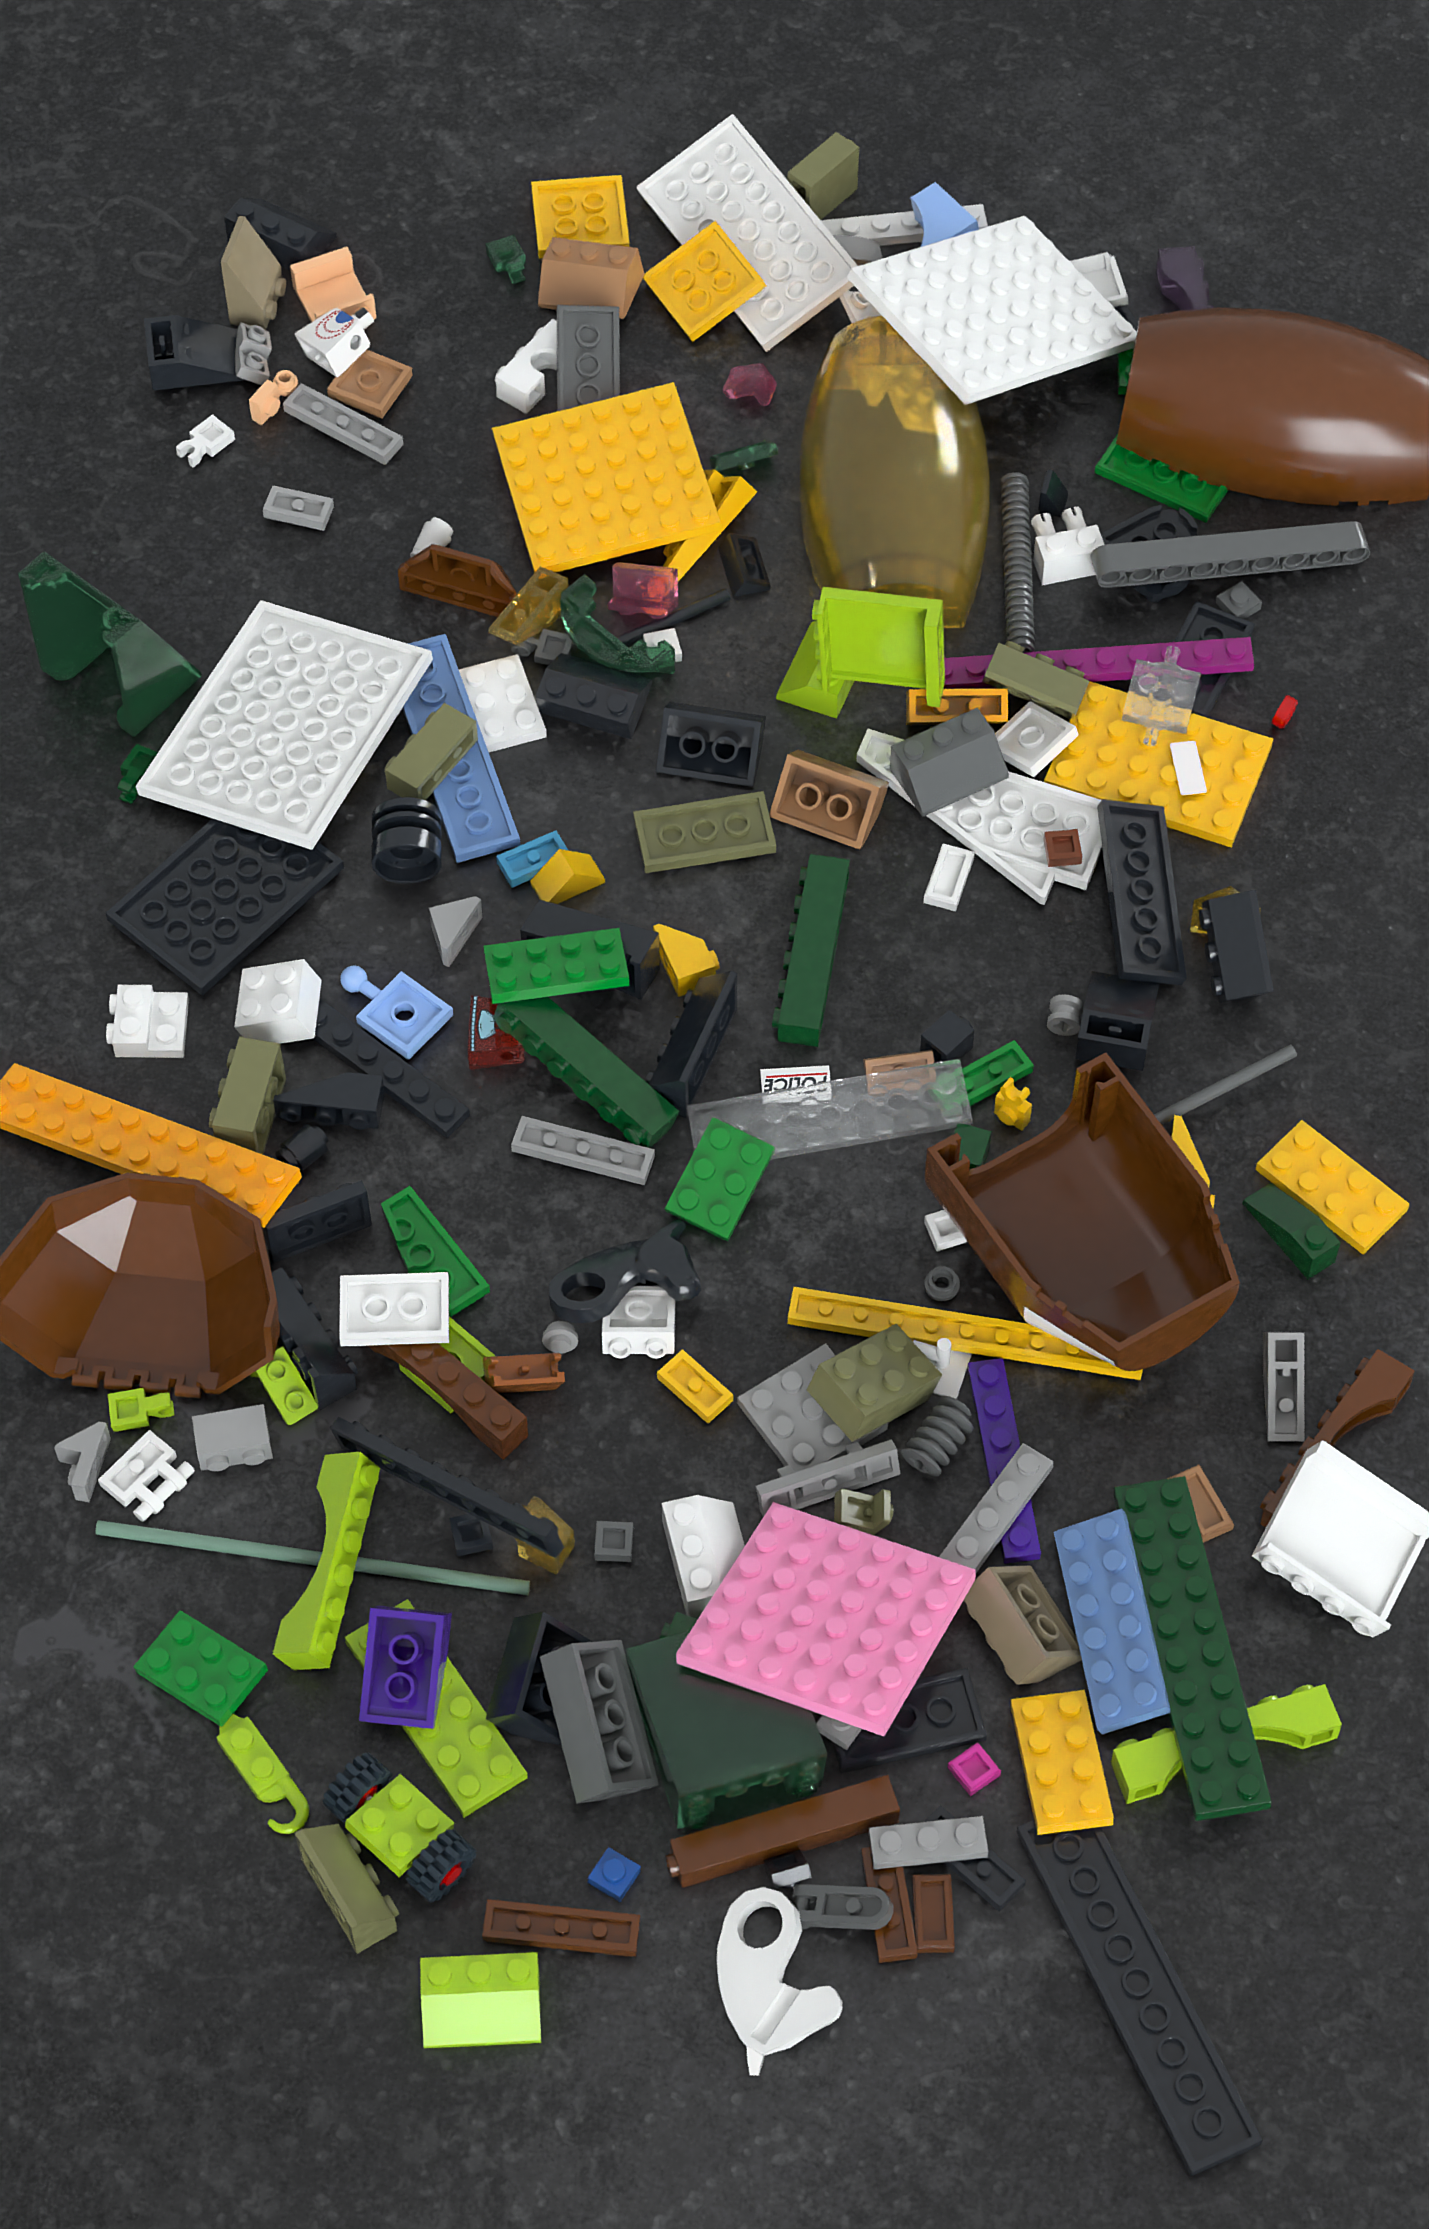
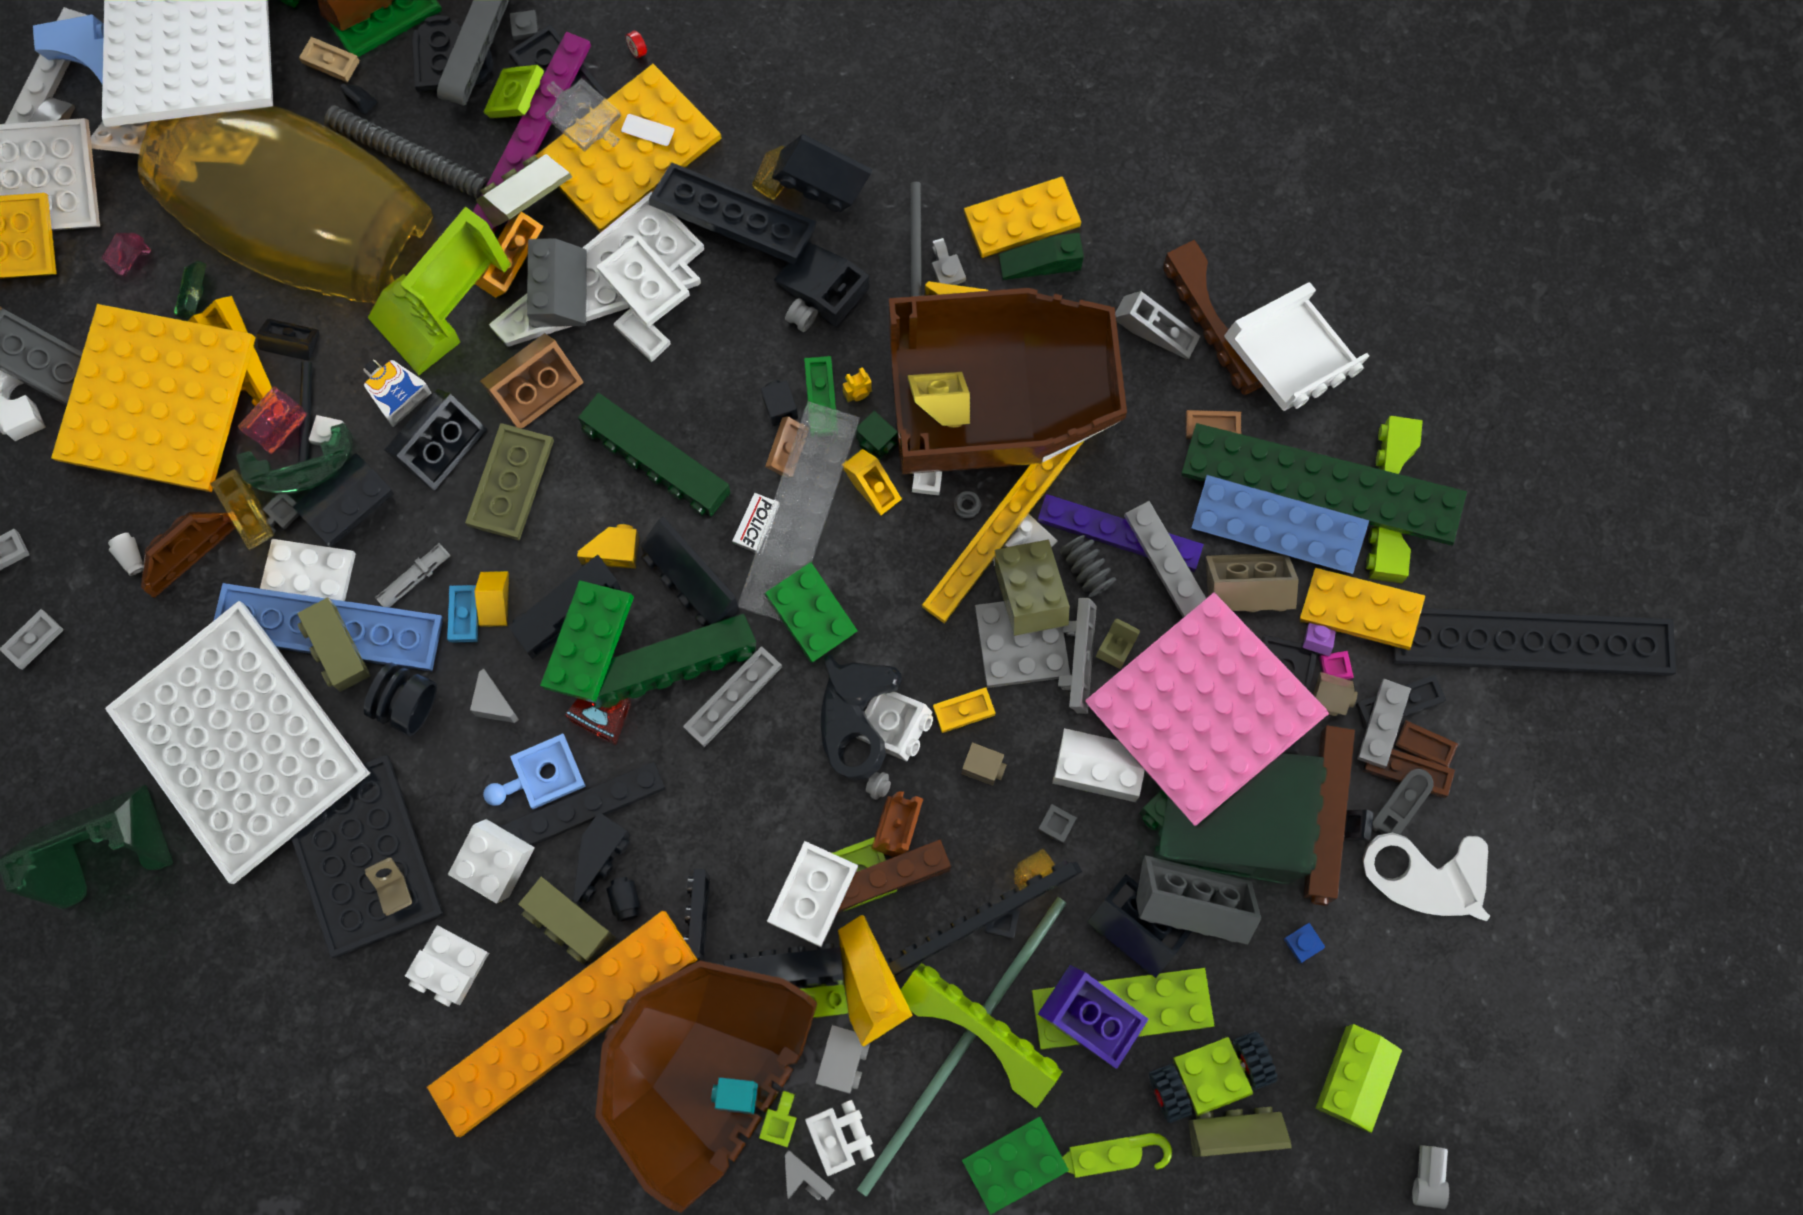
camera: 65 degrees left, 15 degrees up
dark green plate [118,744,158,804] -> none
green wing [381,1186,490,1317] -> none
reddish brown plate [482,1899,640,1957] -> none
white plate [995,701,1079,777] -> none
white brick [1031,507,1105,585] -> none
copper plate [1044,829,1082,867] -> none
none -> tan plate [299,37,359,82]
none -> torso [363,360,431,427]
none -> dark tan bracket [365,858,412,916]
none -> light grey pin [375,543,451,608]
none -> lime plate [484,65,544,118]
none -> white plate [596,234,690,327]
none -> teal brick [711,1078,758,1114]
none -> yellow wedge [838,915,913,1046]
none -> yellow slope [841,449,902,515]
none -> light yellow slope [908,372,970,428]
none -> light grey plate [931,238,966,285]
none -> dark tan brick [961,743,1007,786]
none -> medium lavender plate [1302,622,1336,656]
none -> dark tan brick [1313,672,1358,716]
none -> light grey piece [1412,1145,1449,1209]

